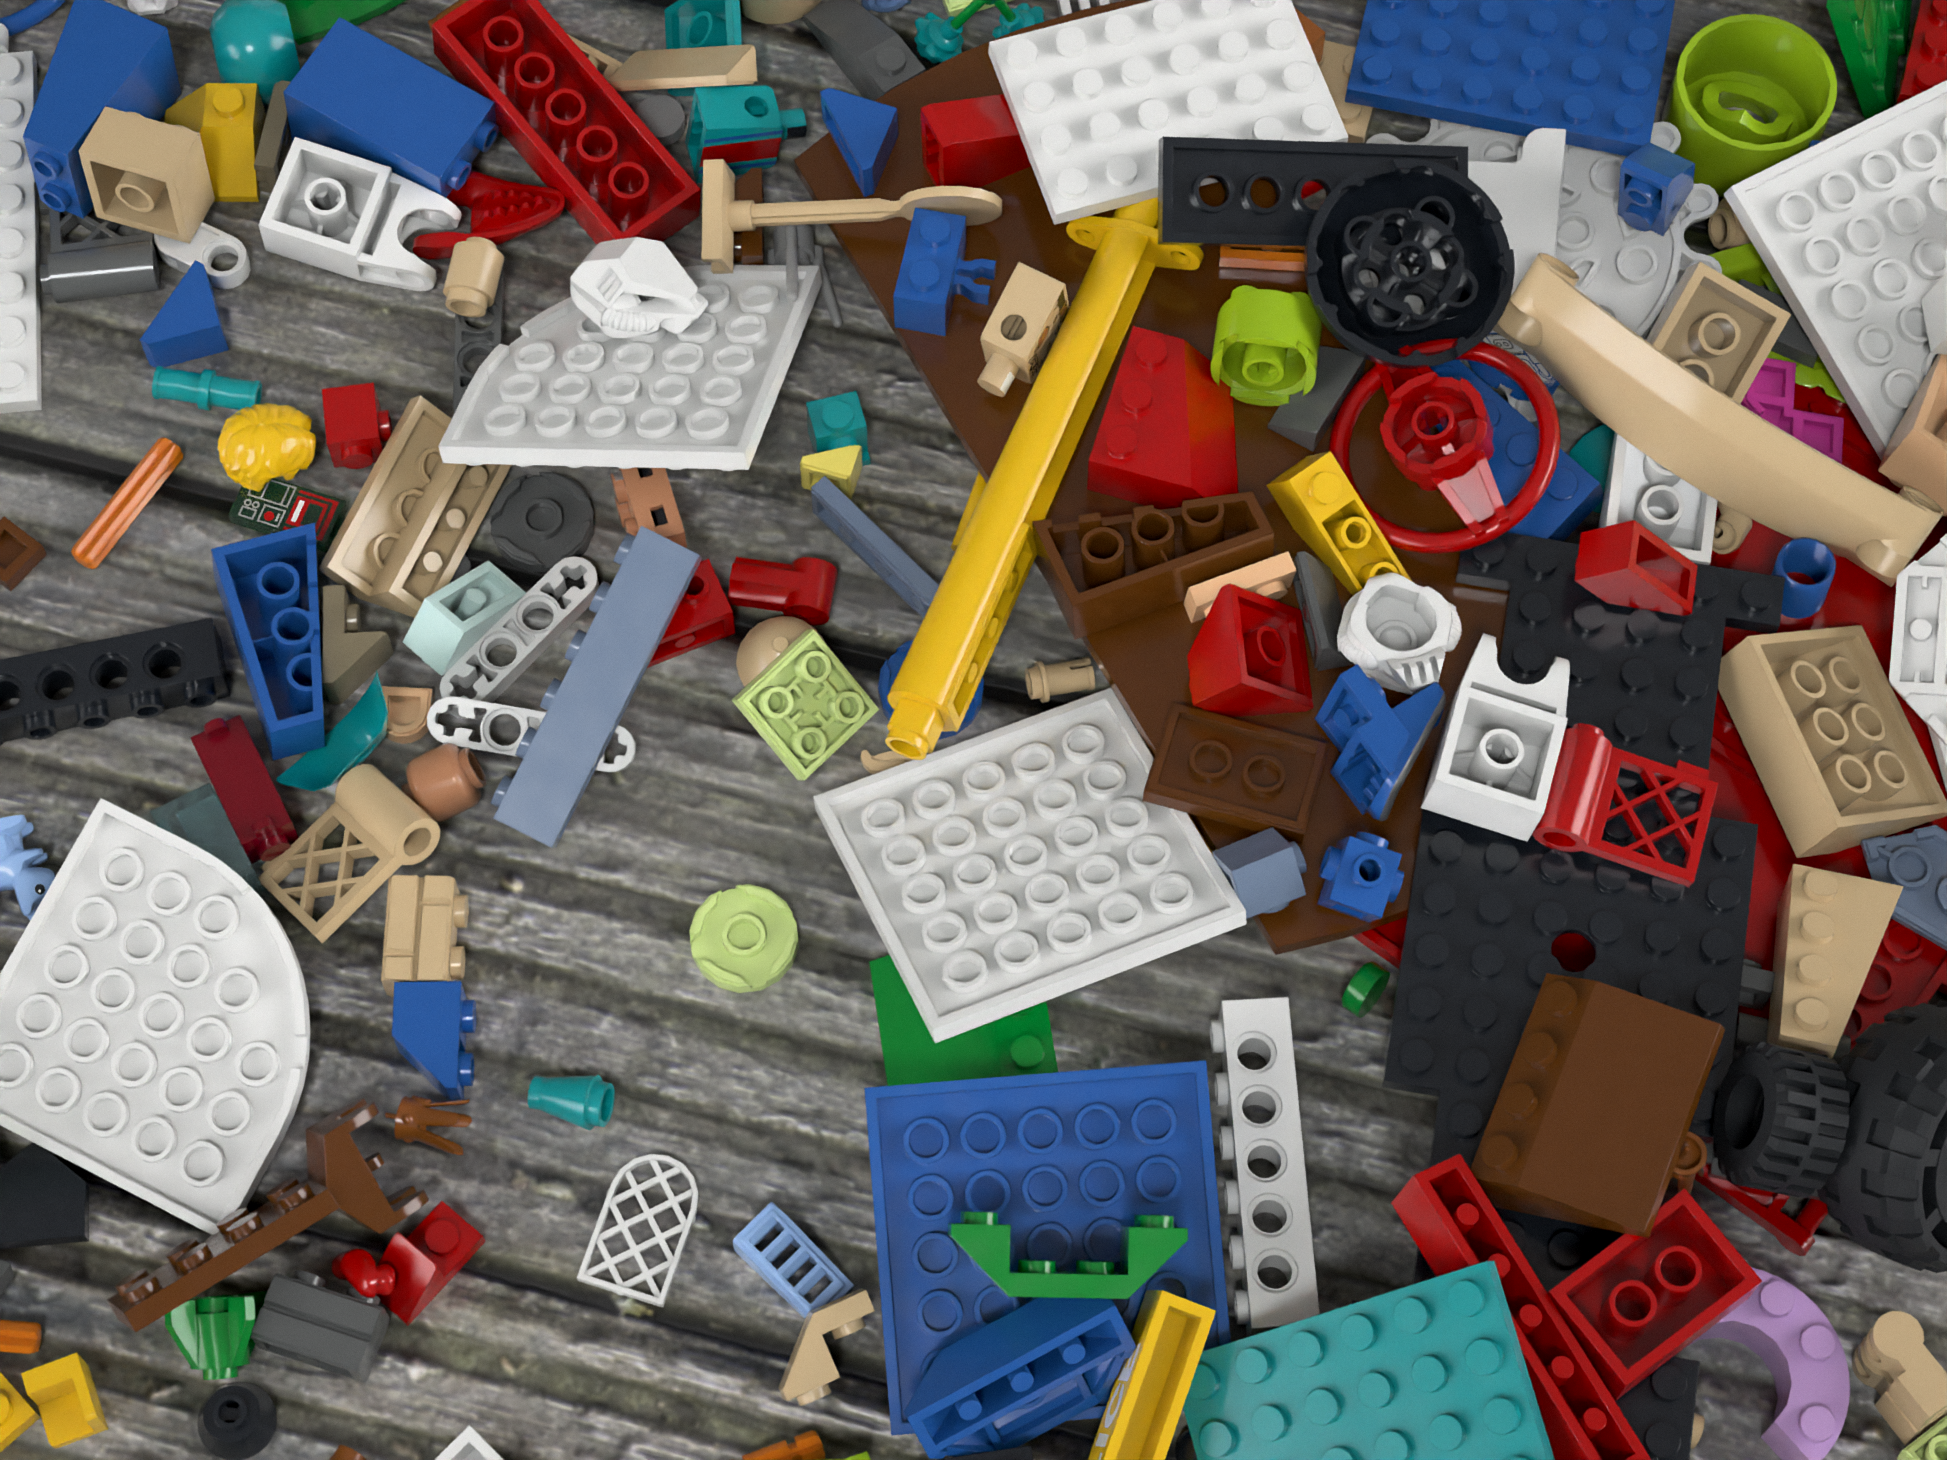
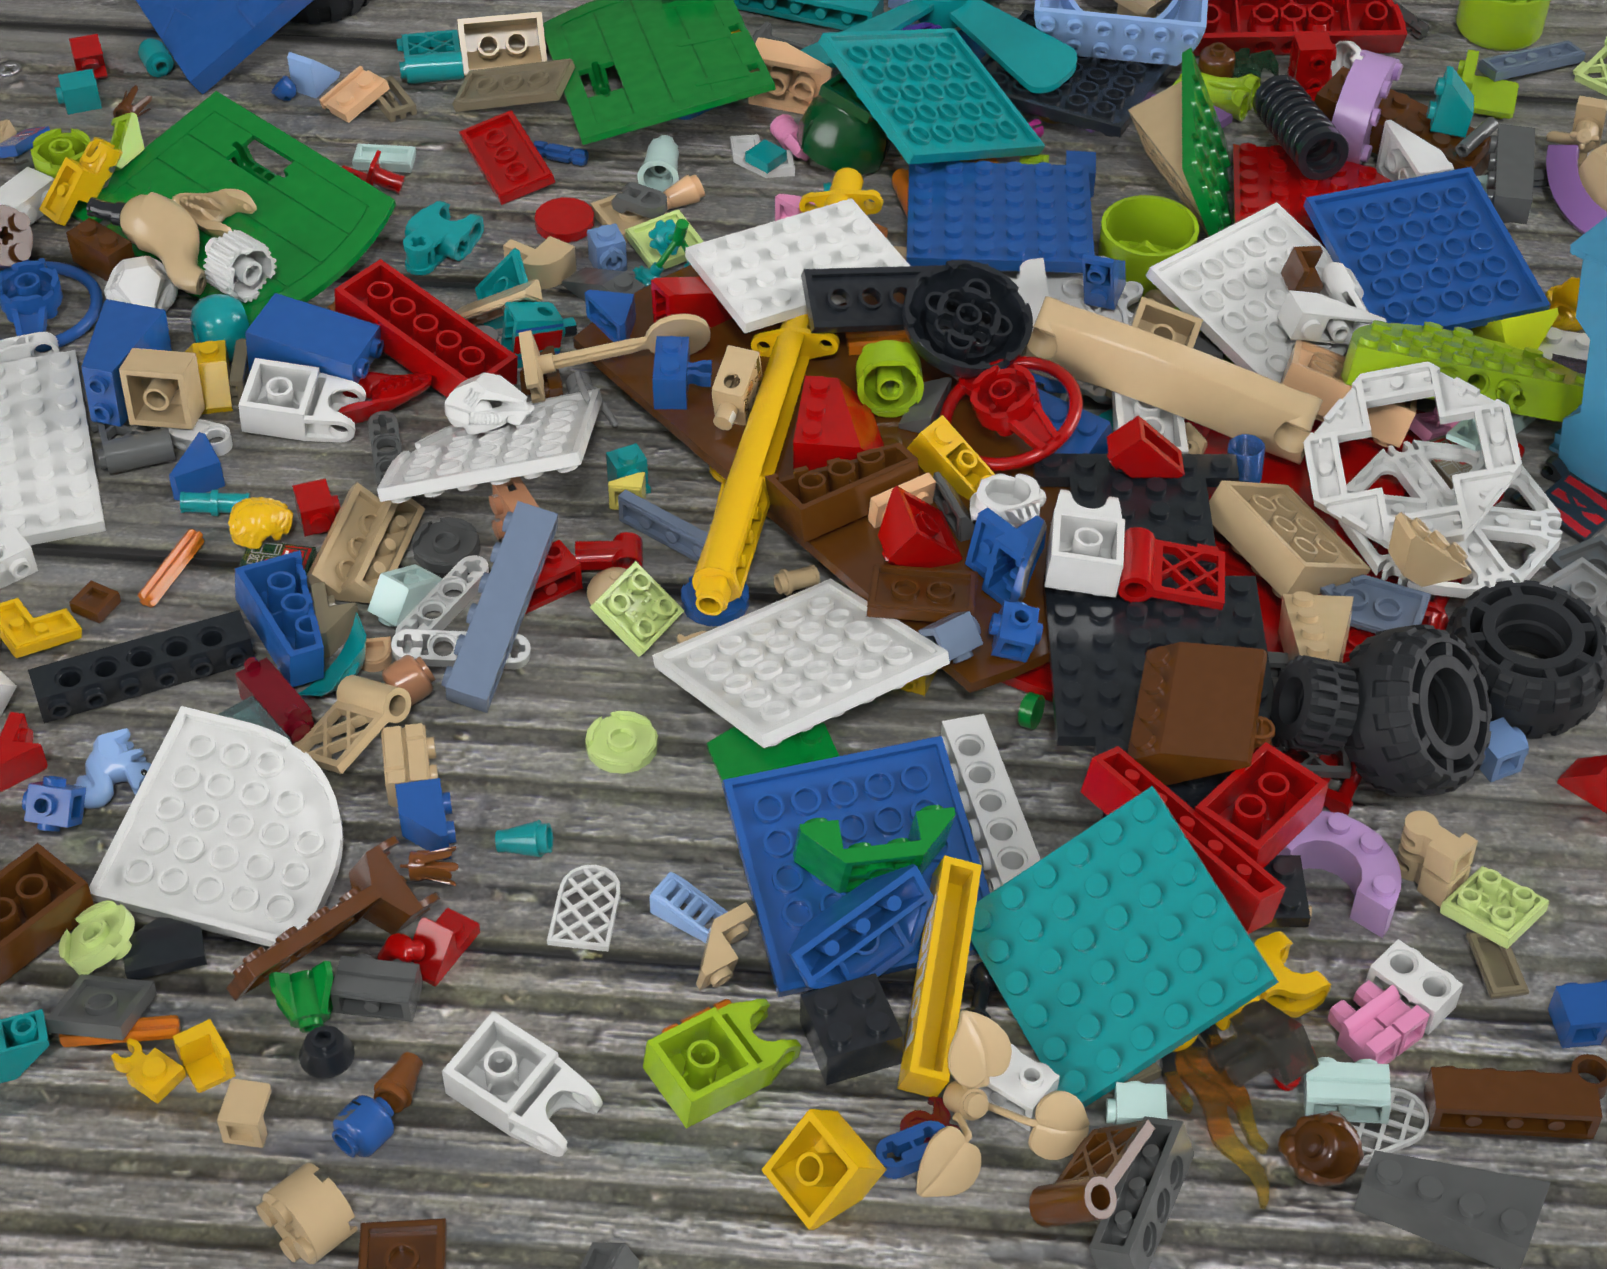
camera: 10 degrees left, 20 degrees down
tan brick [443,237,504,317] -> none

